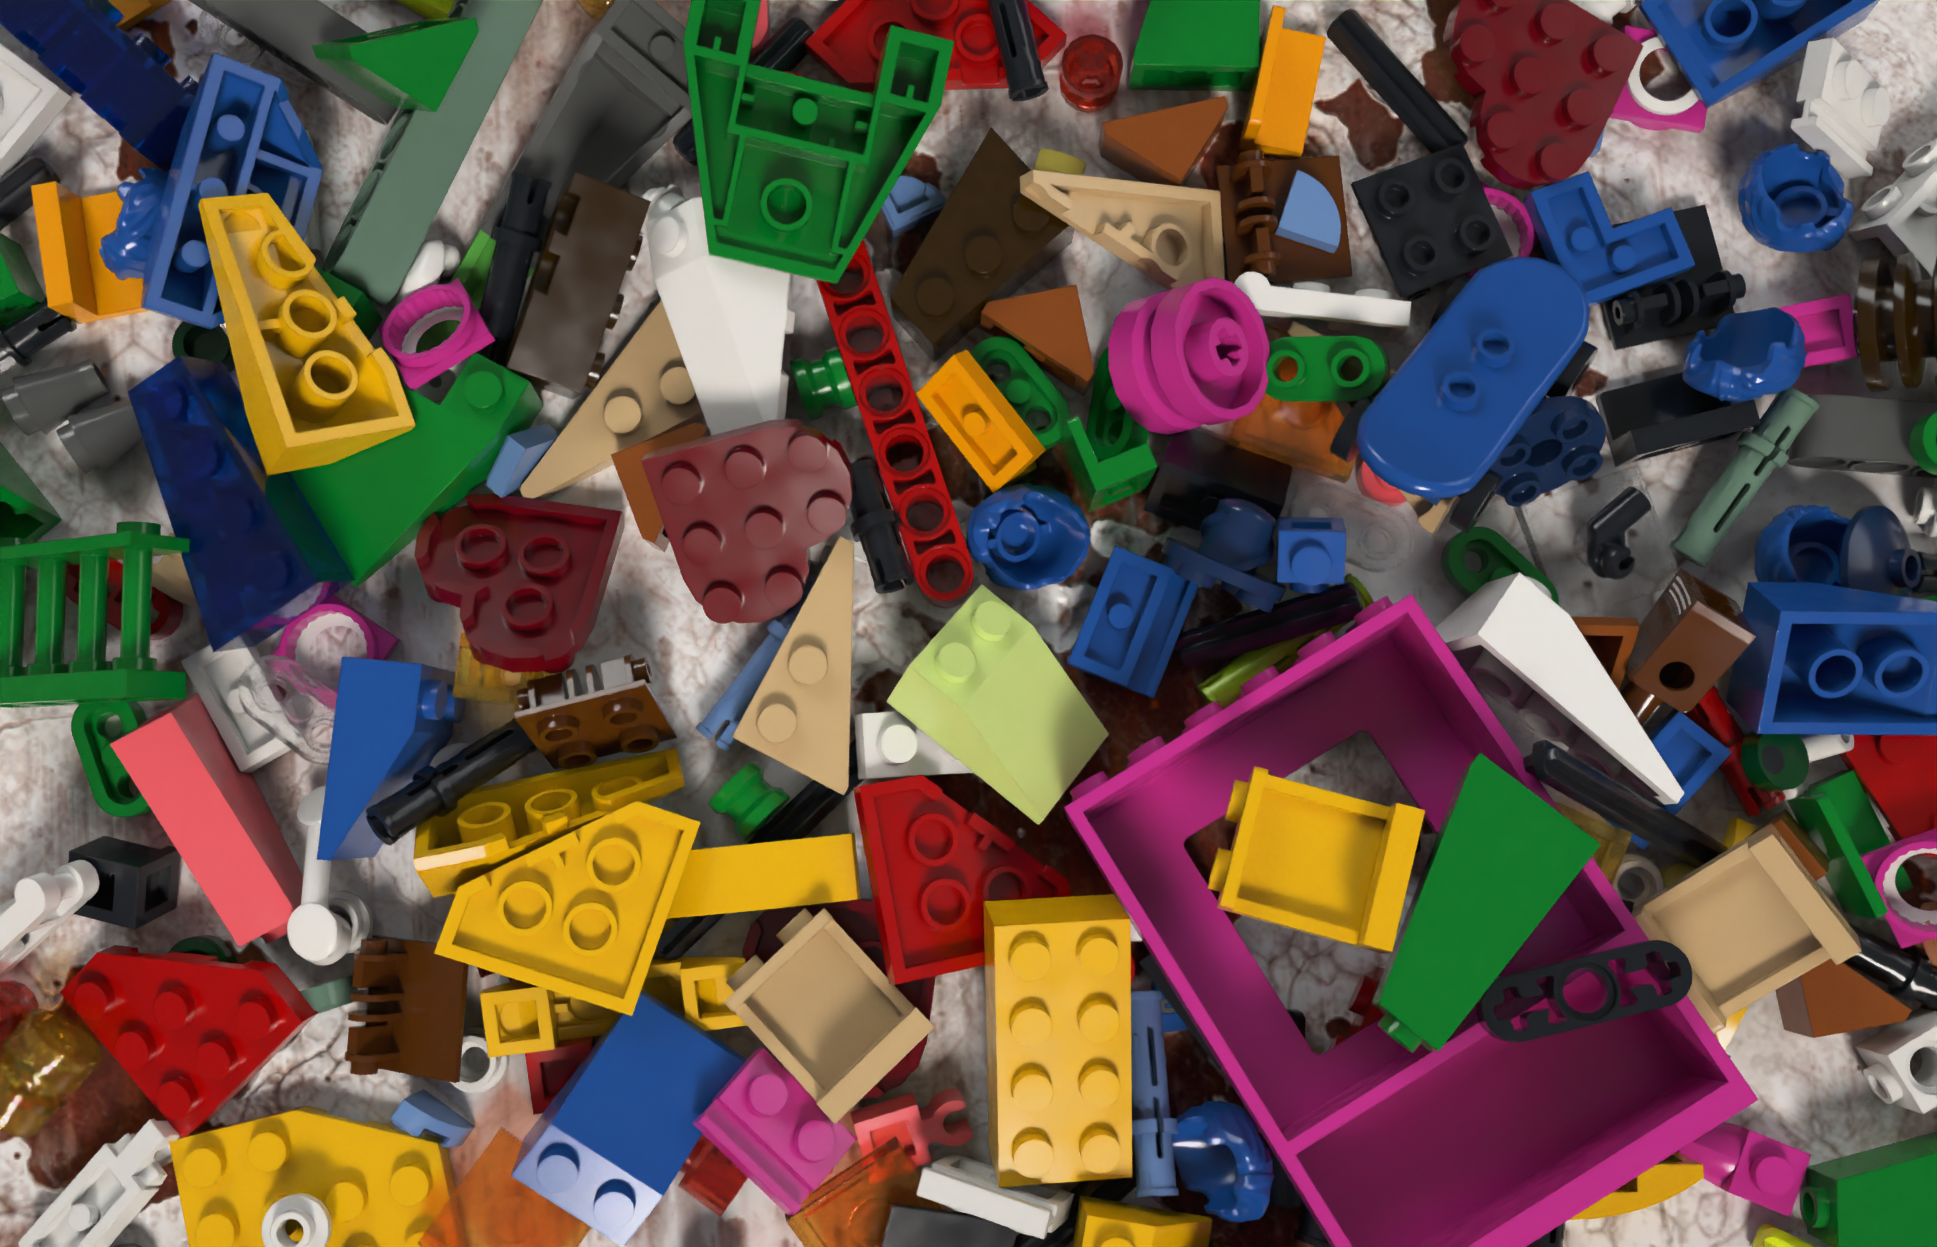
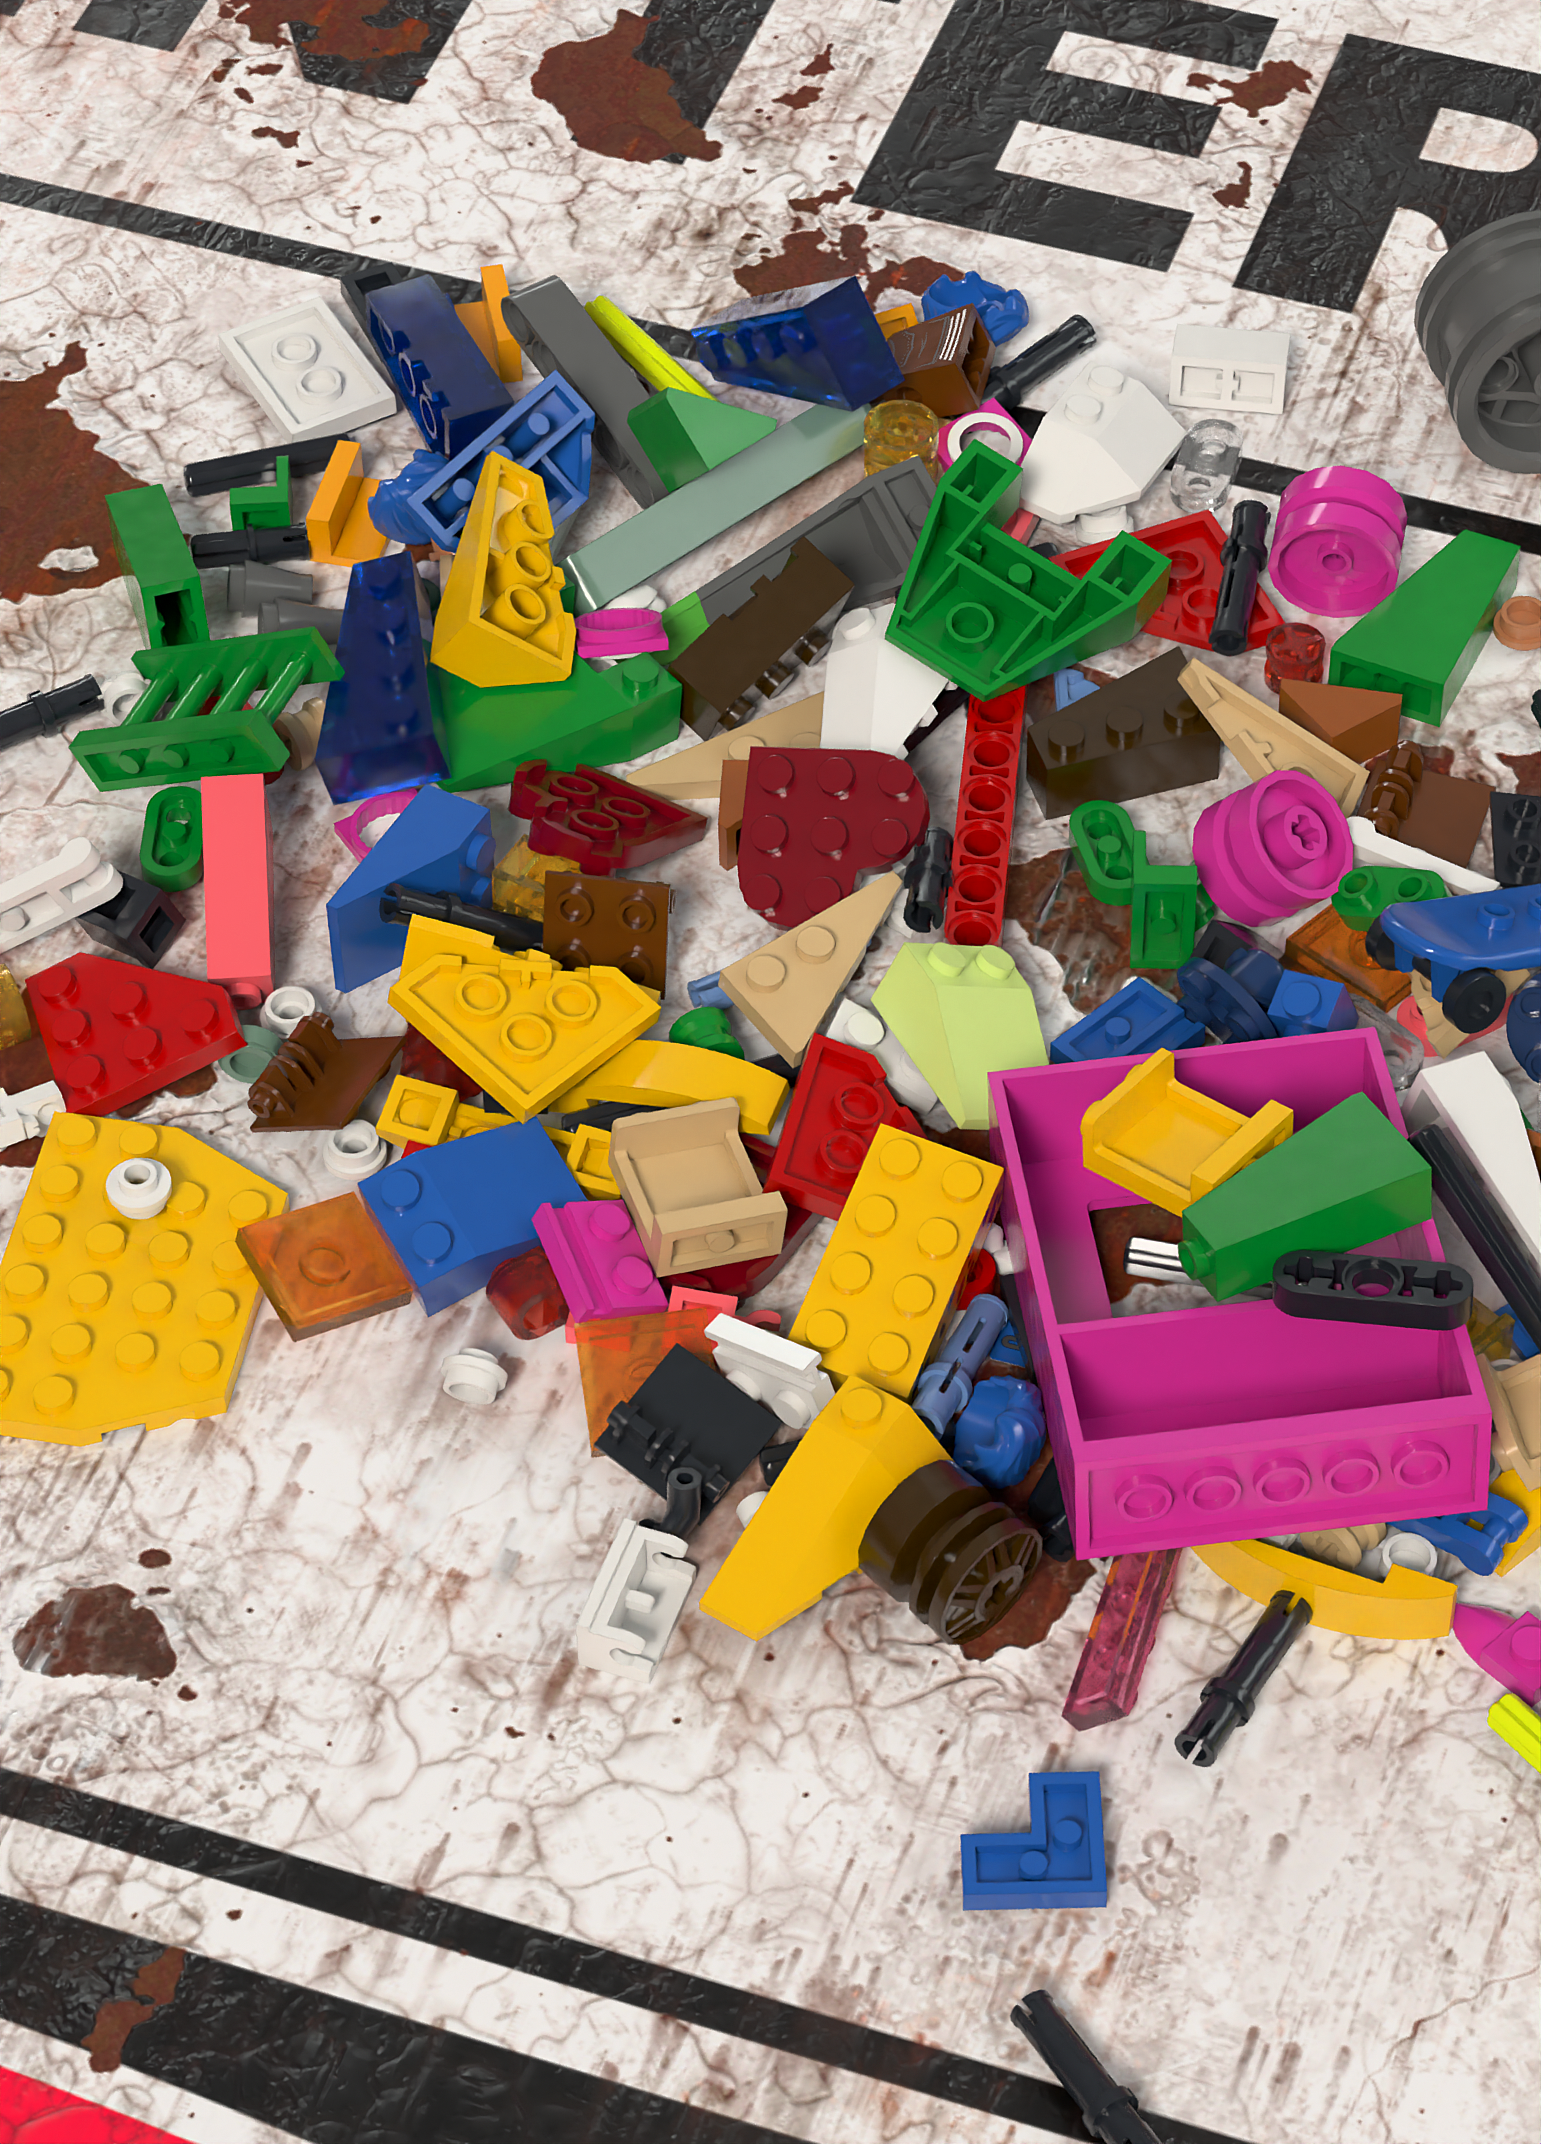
camera: 25 degrees right, 35 degrees down
white plate [181,629,307,773] -> none
clear plate [238,655,337,765] -> none
white bar [287,785,352,965] -> none
medium blue tile [390,1089,475,1148] -> none
black pin [469,171,552,366] -> none
medium blue tile [486,423,560,498] -> none
green wheel [789,346,857,421] -> none
light orange panel [916,350,1046,494] -> none
blue hair [966,483,1091,591] -> none
dark orange slope [981,285,1094,396] -> none
light orange panel [1238,5,1326,160] -> none
medium blue tile [1275,170,1341,254] -> none

